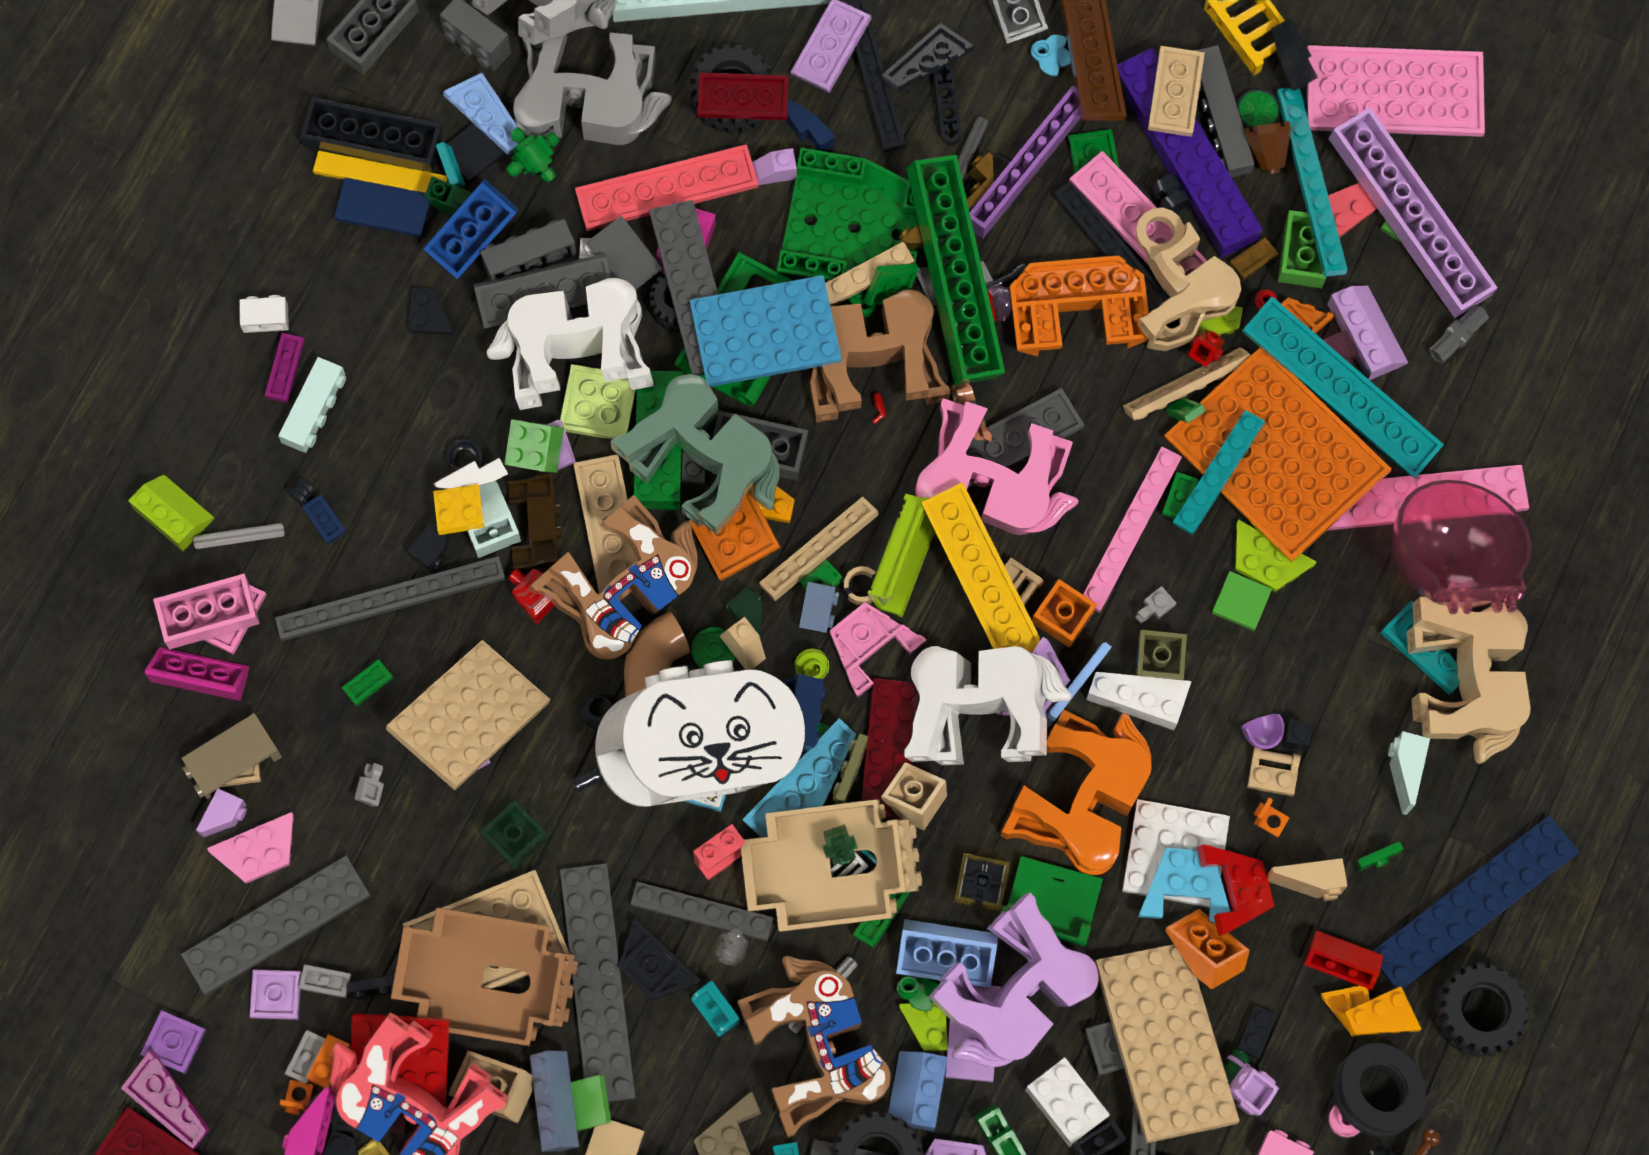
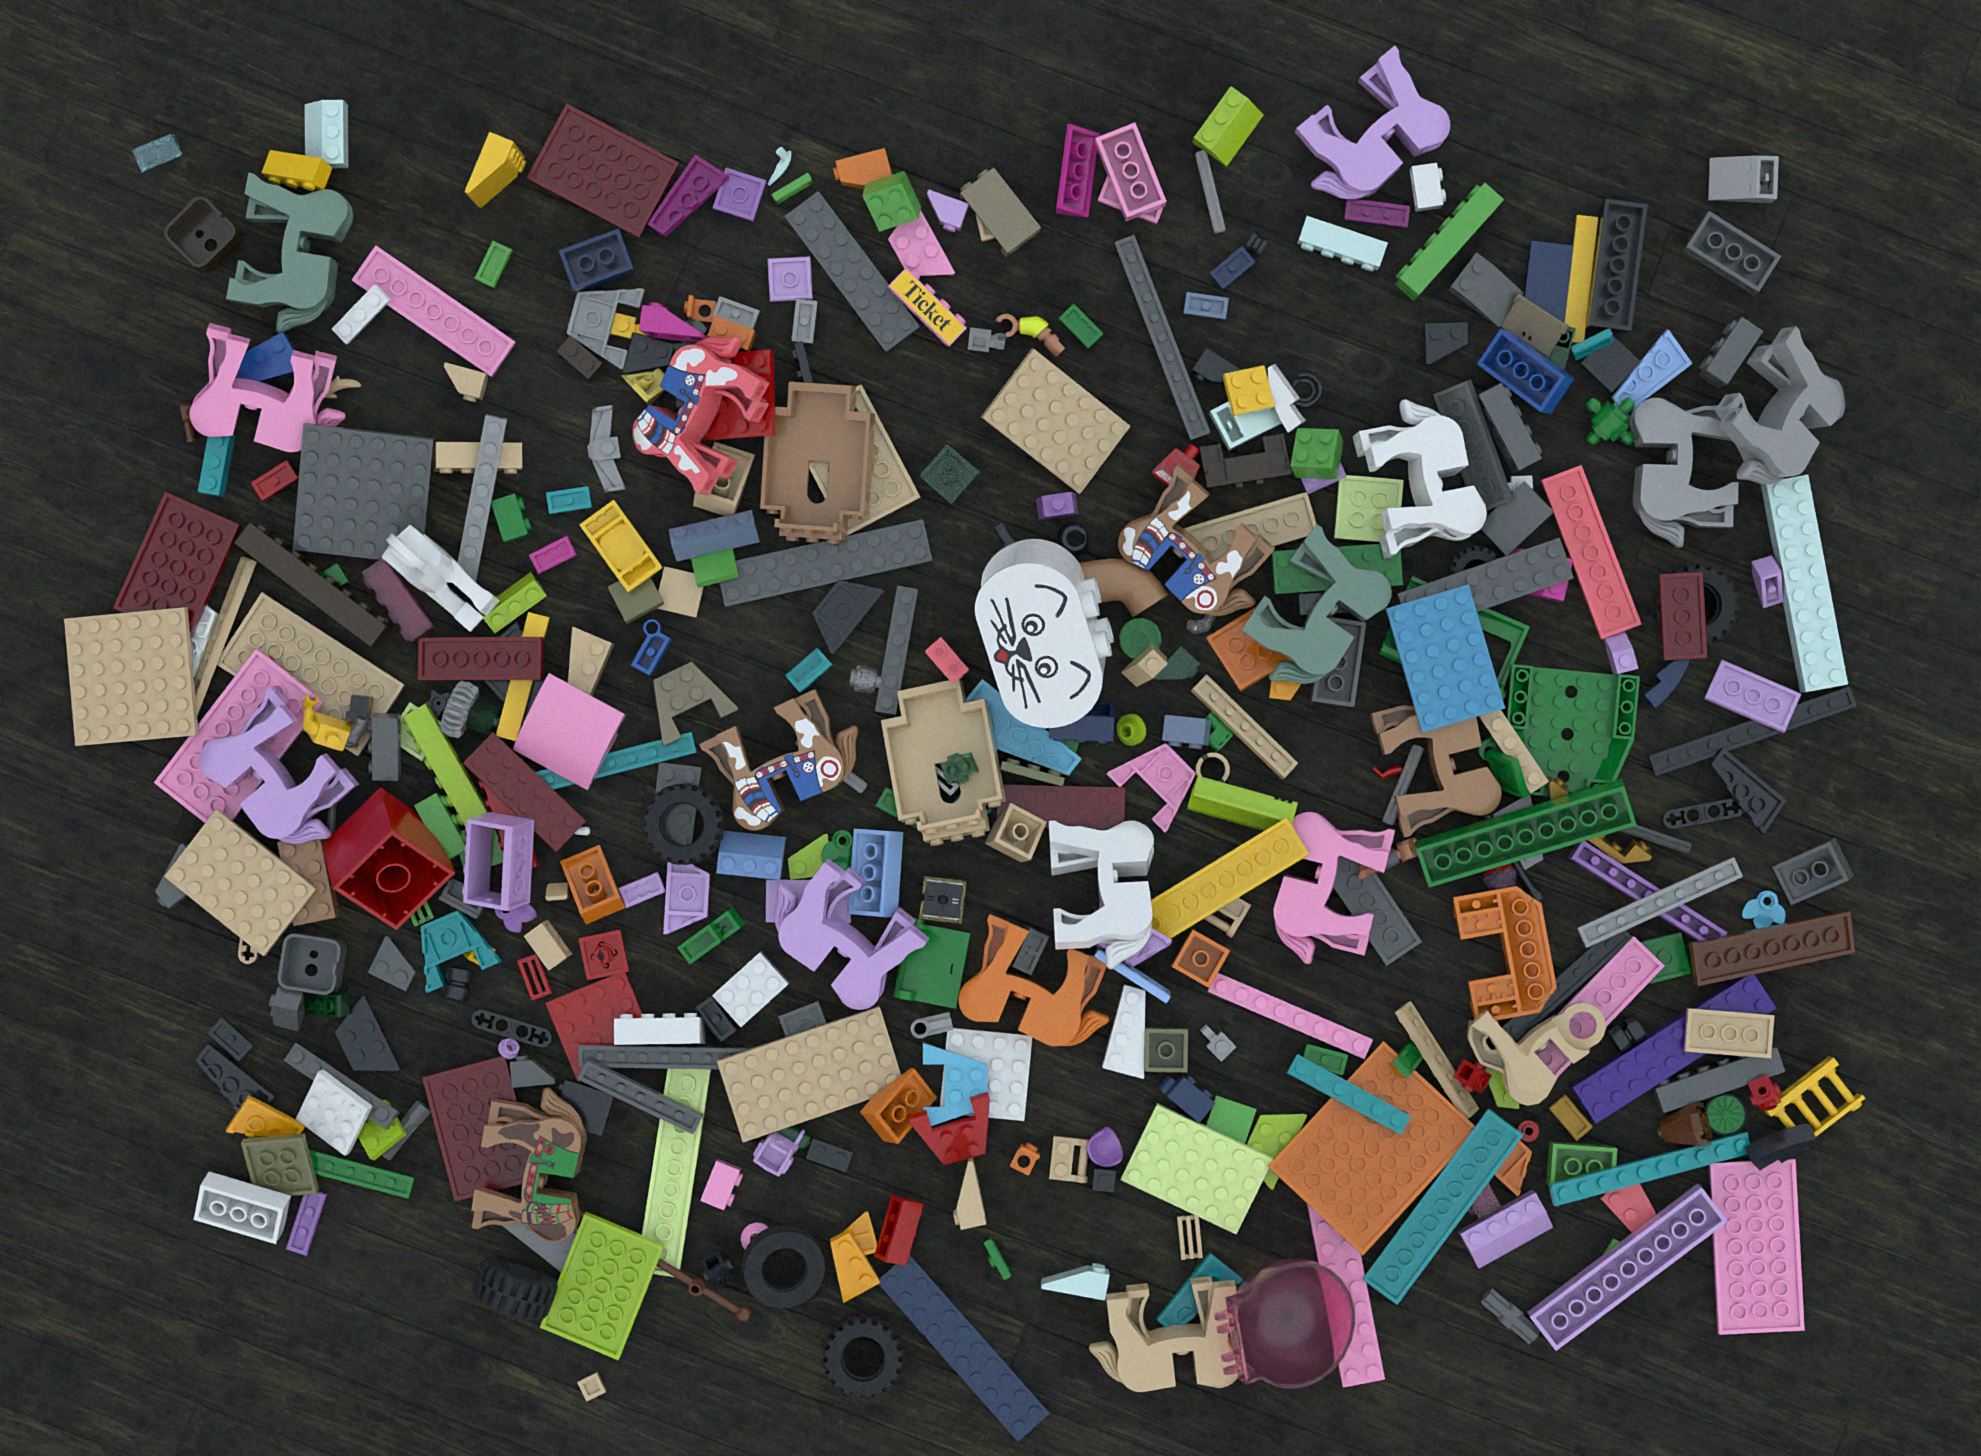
camera: 90 degrees right, 15 degrees up
none -> light aqua bar [768,147,791,186]
none -> bright green tile [772,173,813,204]
none -> orange slope [833,148,892,189]
none -> bright green brick [862,171,921,232]
none -> yellow brick [887,268,966,347]
none -> light grey piece [910,1012,953,1038]
none -> piece [996,314,1065,357]
none -> dark grey hinge [1010,925,1049,975]
none -> medium lavender torso [1036,492,1079,521]
none -> yellowish green plate [1121,1103,1273,1234]
none -> dark blue hinge [1157,1074,1215,1123]
none -> tan tile [1177,1215,1203,1260]
none -> sand blue plate [1183,292,1229,320]
none -> clear arm [1187,614,1216,634]
none -> lavender animal [1295,46,1450,199]
none -> light grey axle [1383,745,1424,825]
none -> bright green brick [1395,183,1504,301]
none -> dark grey slope [1448,252,1524,328]
none -> dark tan door [1501,293,1569,357]
none -> light grey plate [1577,857,1743,948]
none -> red brick [1748,1074,1782,1111]
none -> lavender slope [1752,555,1783,608]

